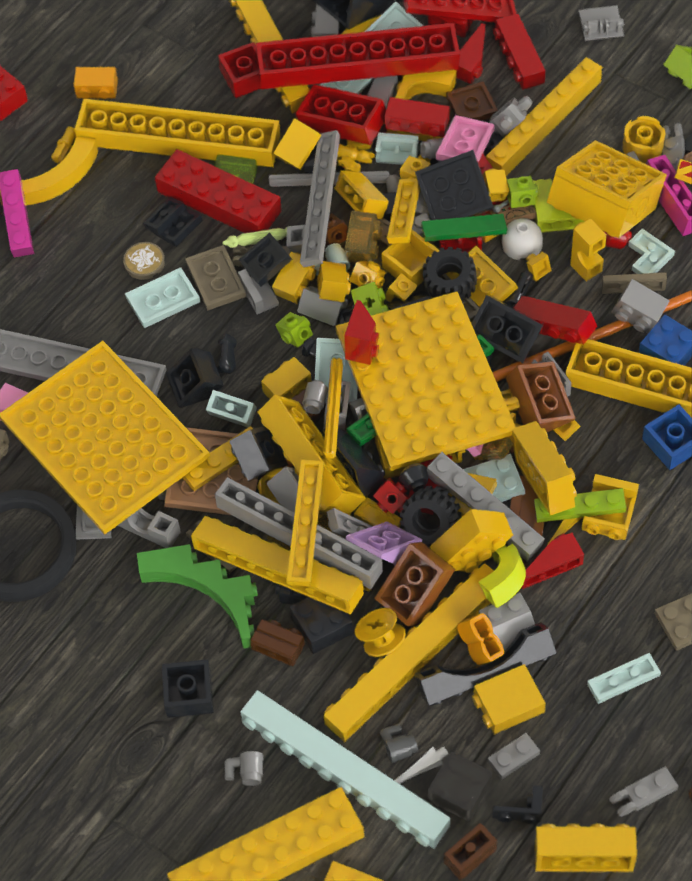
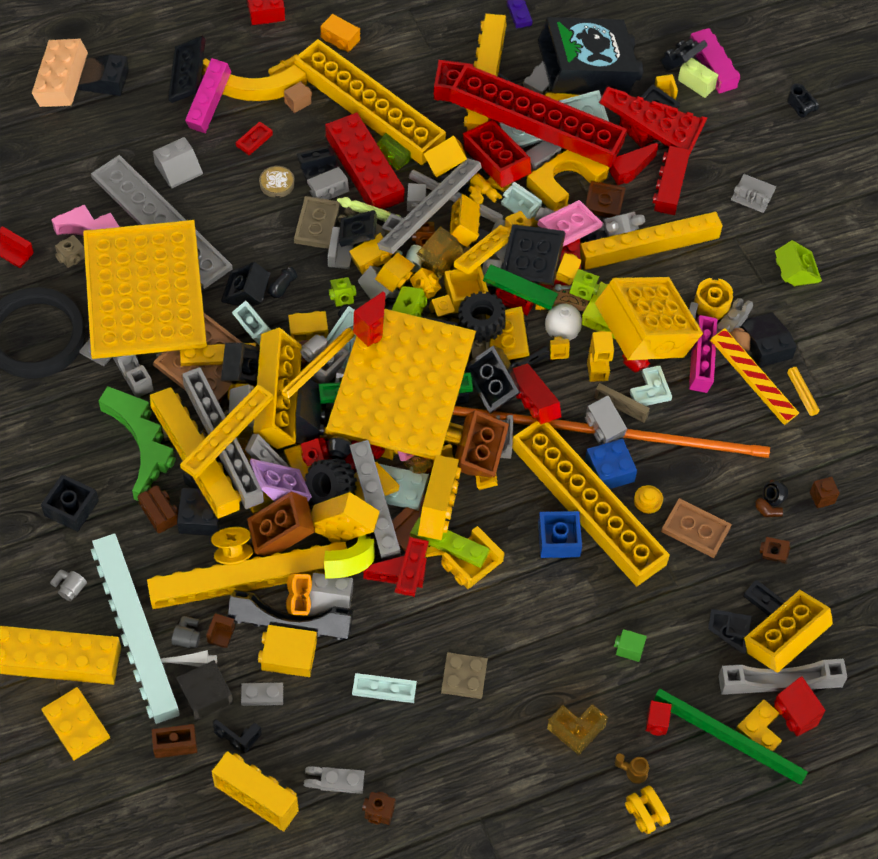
camera: 25 degrees right, 0 degrees up
light aqua plate [125,267,200,328] -> none
red brick [385,97,450,138] -> none
none -> light grey slope [153,137,203,189]
none -> reddish brown panel [206,614,235,648]
none -> red plate [236,121,273,155]
none -> medium nougat brick [284,82,312,113]
none -> light grey hinge [307,167,349,200]
none -> red tile [395,537,429,597]
none -> light grey brick [407,183,426,211]

